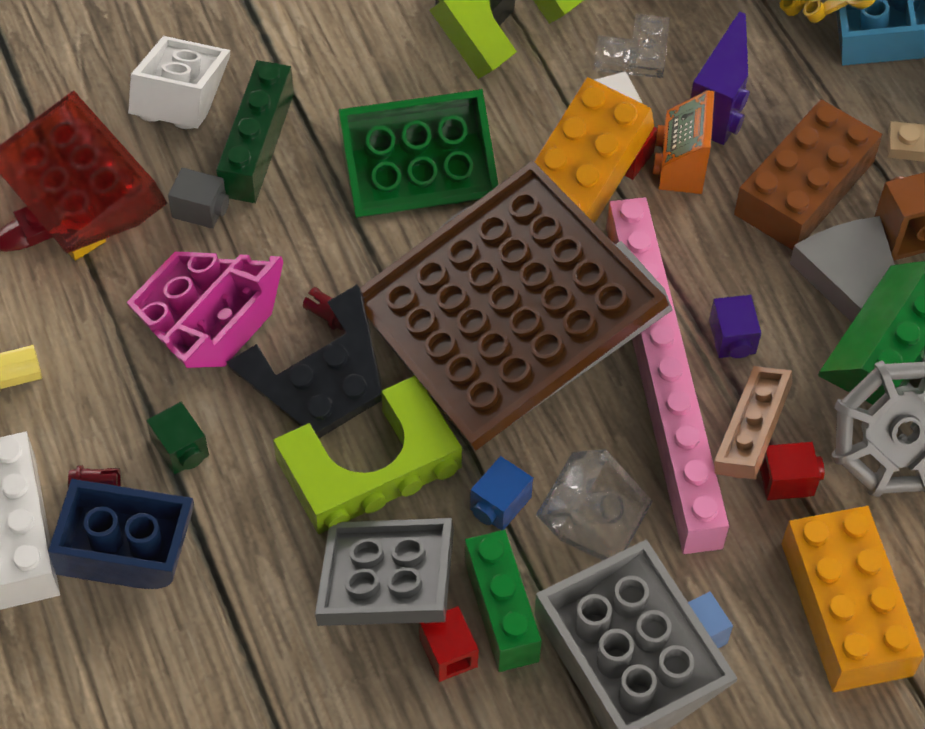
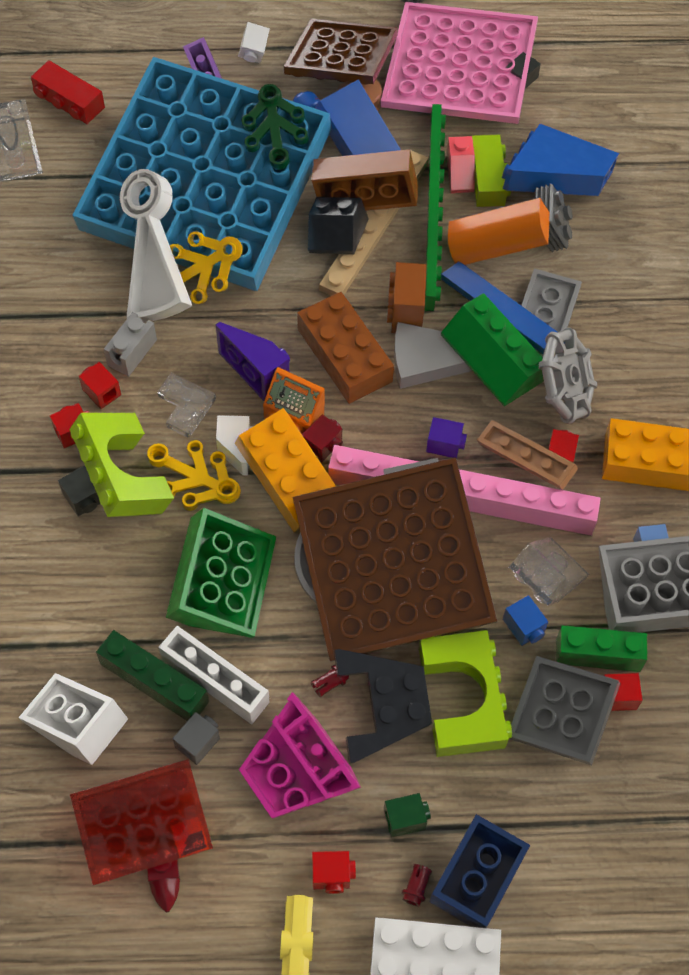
camera: 70 degrees left, 5 degrees up
none -> yellow plant [147,440,241,511]
none -> white brick [159,626,269,724]
none -> dark red brick [302,414,343,463]
none -> red brick [312,851,356,894]

